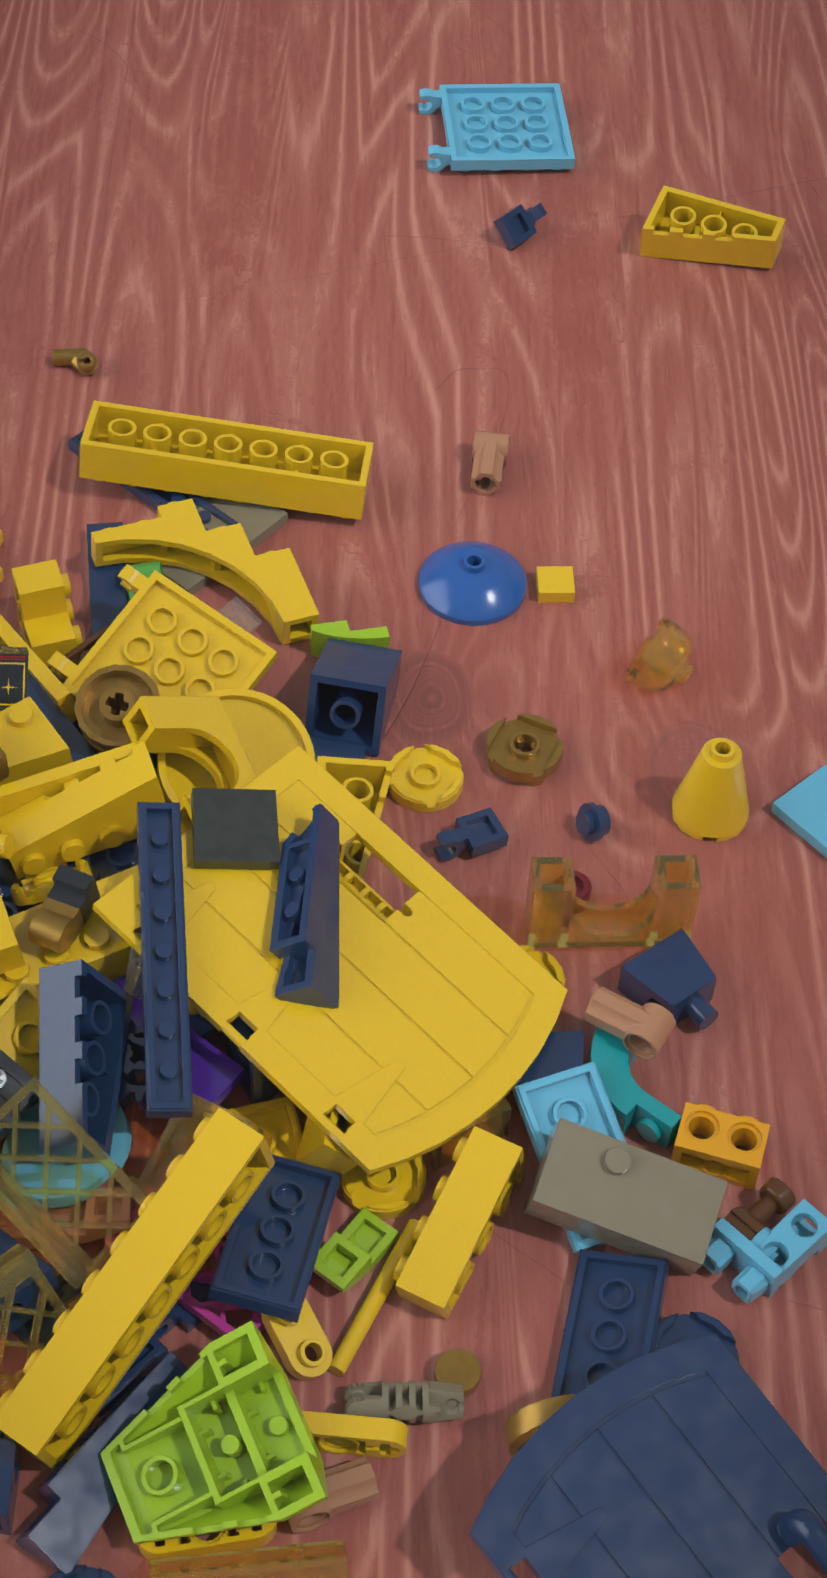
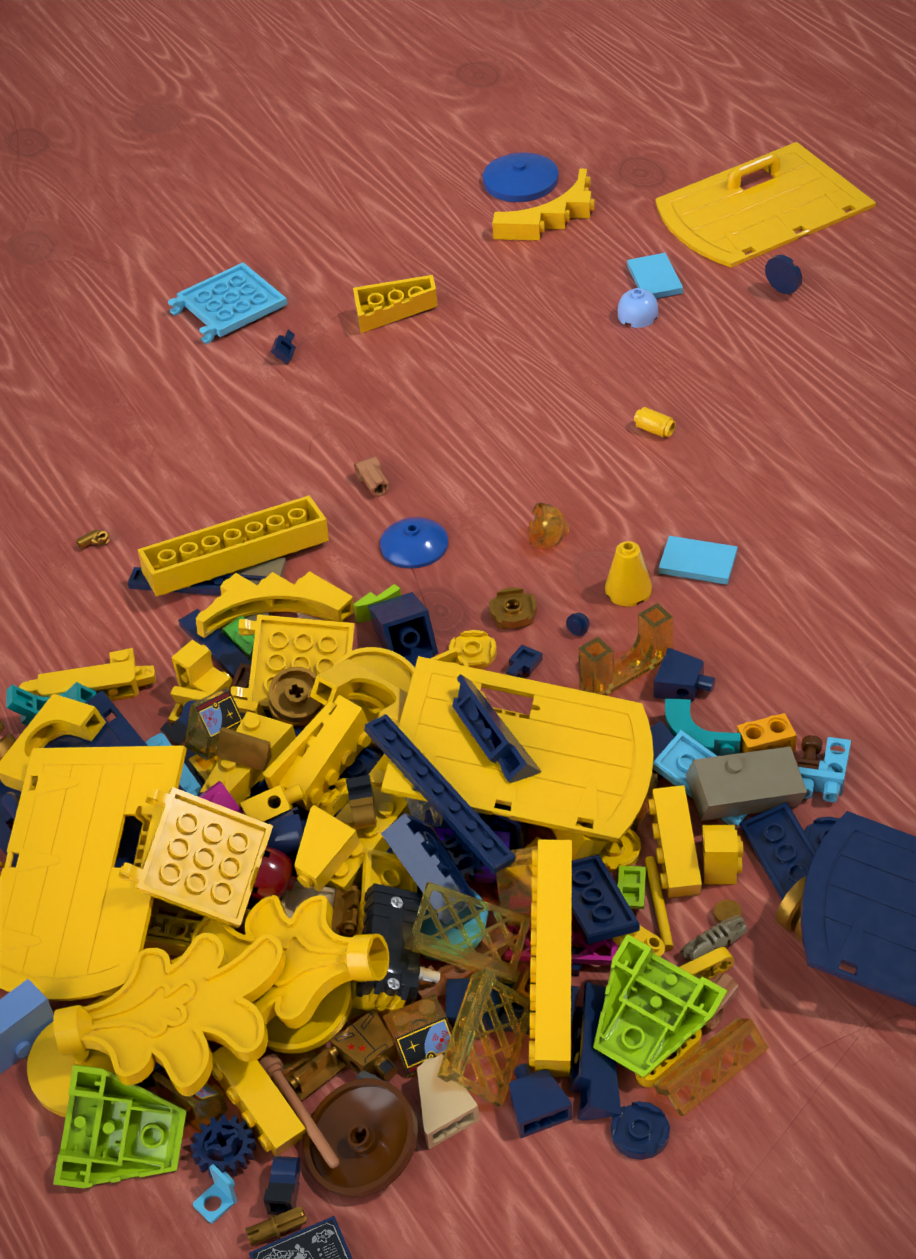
camera: 25 degrees left, 5 degrees down
pearl dark grey tile [191,788,280,869] -> none
yellow tile [535,566,575,603] -> none
nougat piece [584,987,676,1060] -> none
none -> yellow brick [702,825,743,884]

